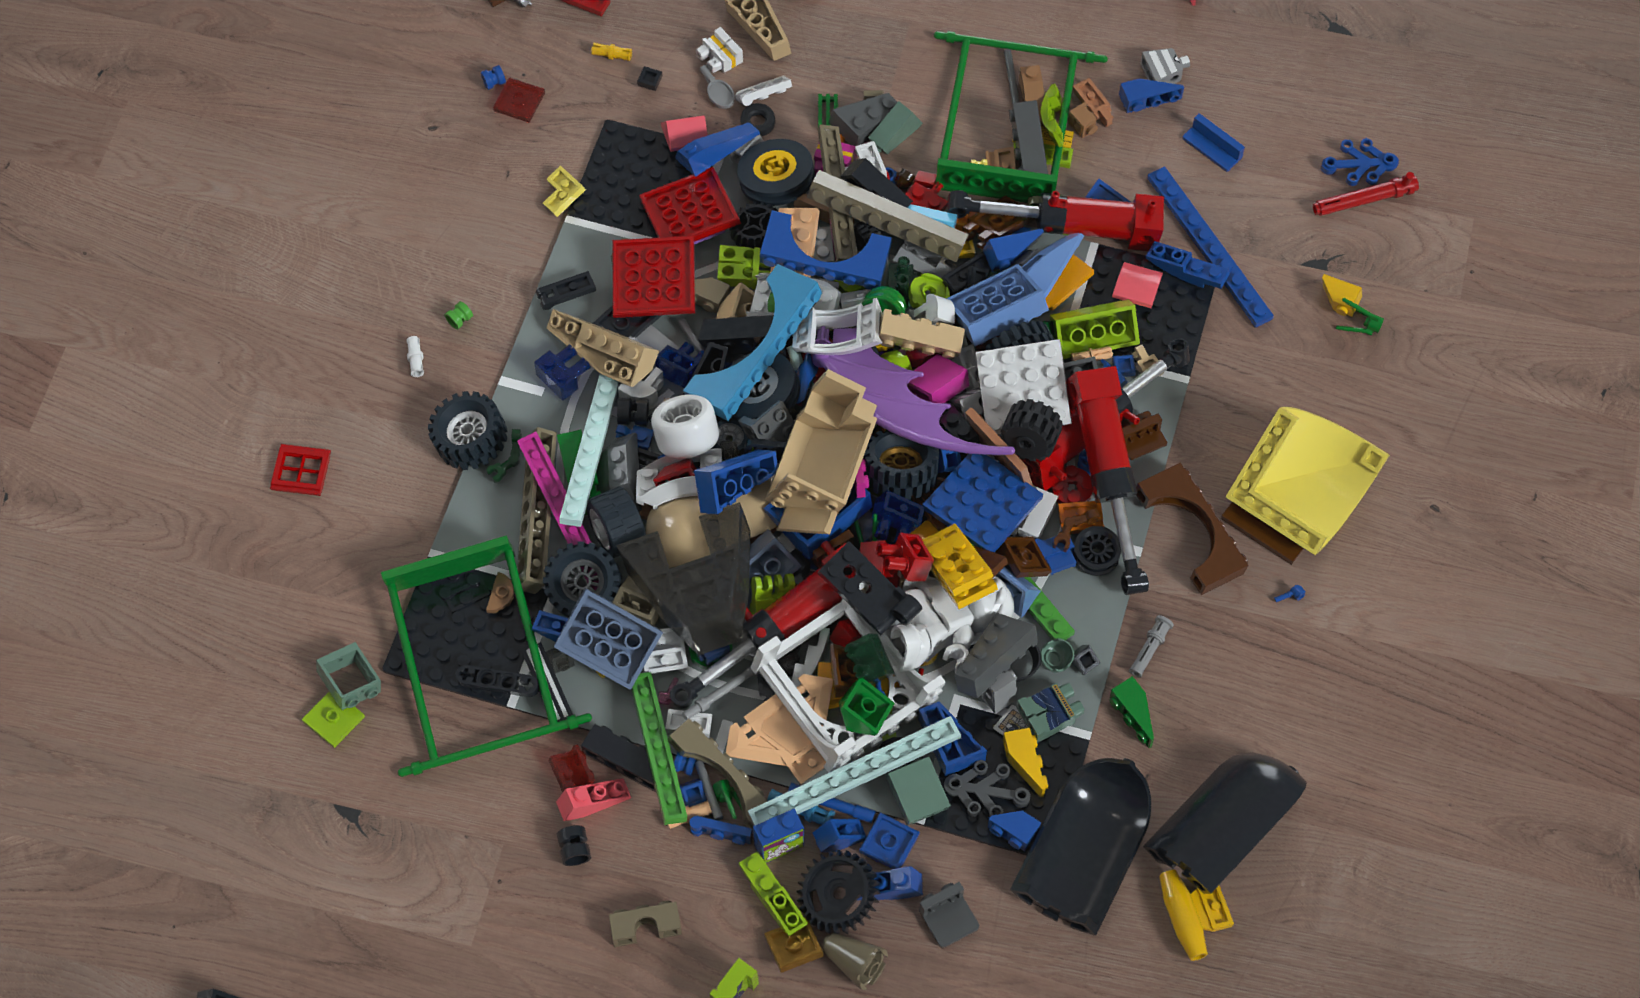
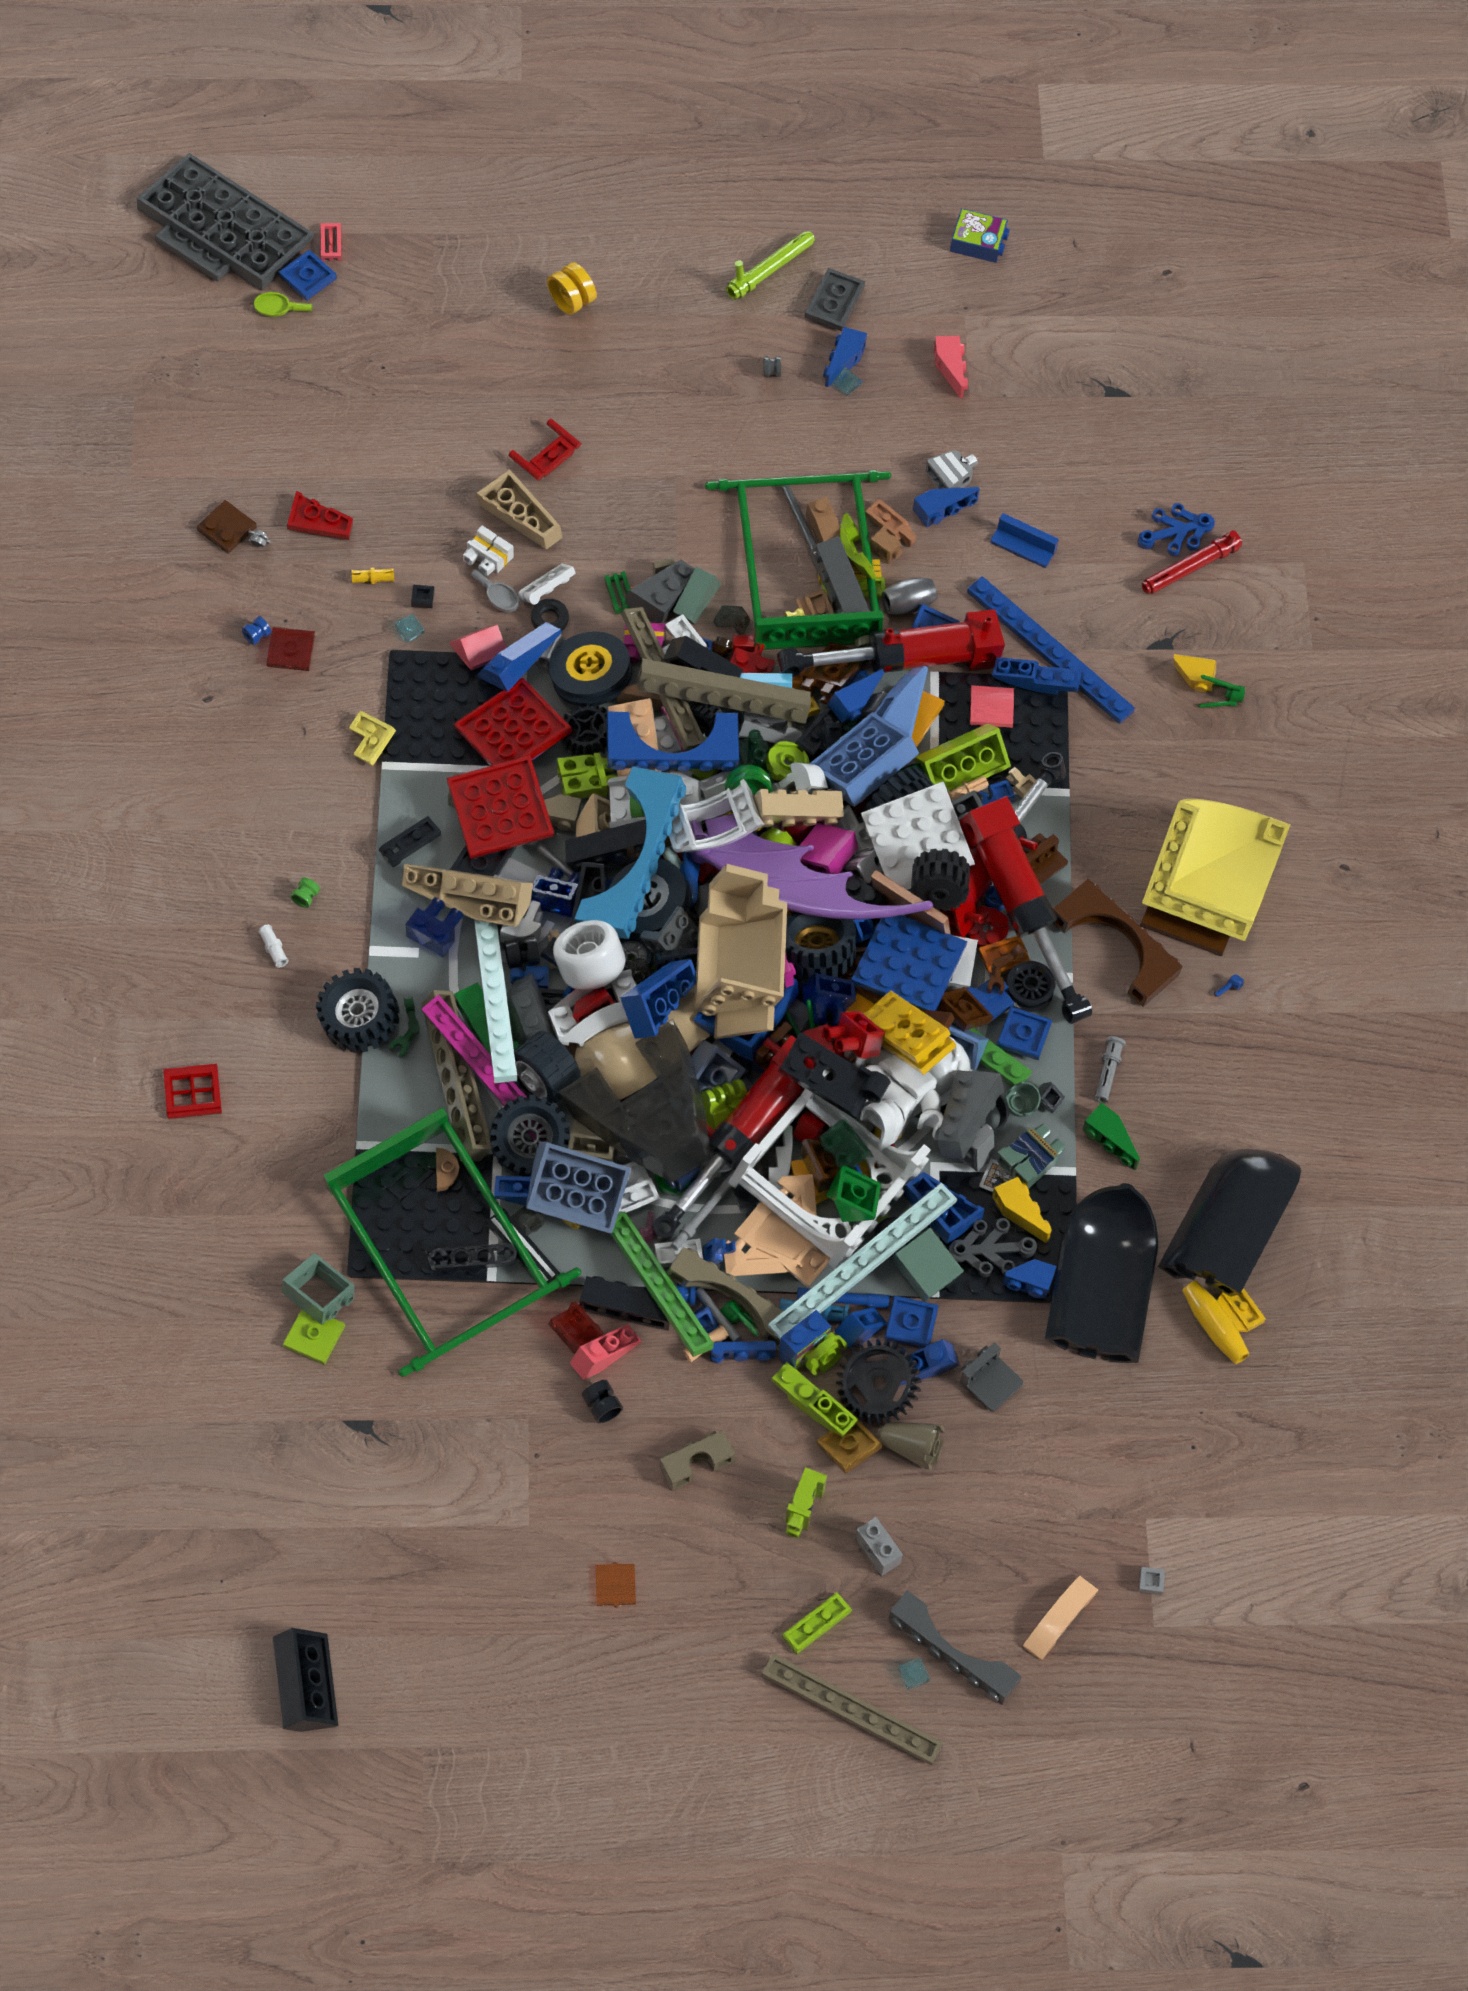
camera: 20 degrees left, 0 degrees up
none -> clear light blue plate [395,614,424,643]
none -> blue plate [703,1238,736,1265]
none -> clear smoke bracket [713,605,751,635]
none -> lime plate [805,1332,847,1375]
none -> flat silver piece [881,577,937,615]
none -> blue plate [997,1006,1052,1061]

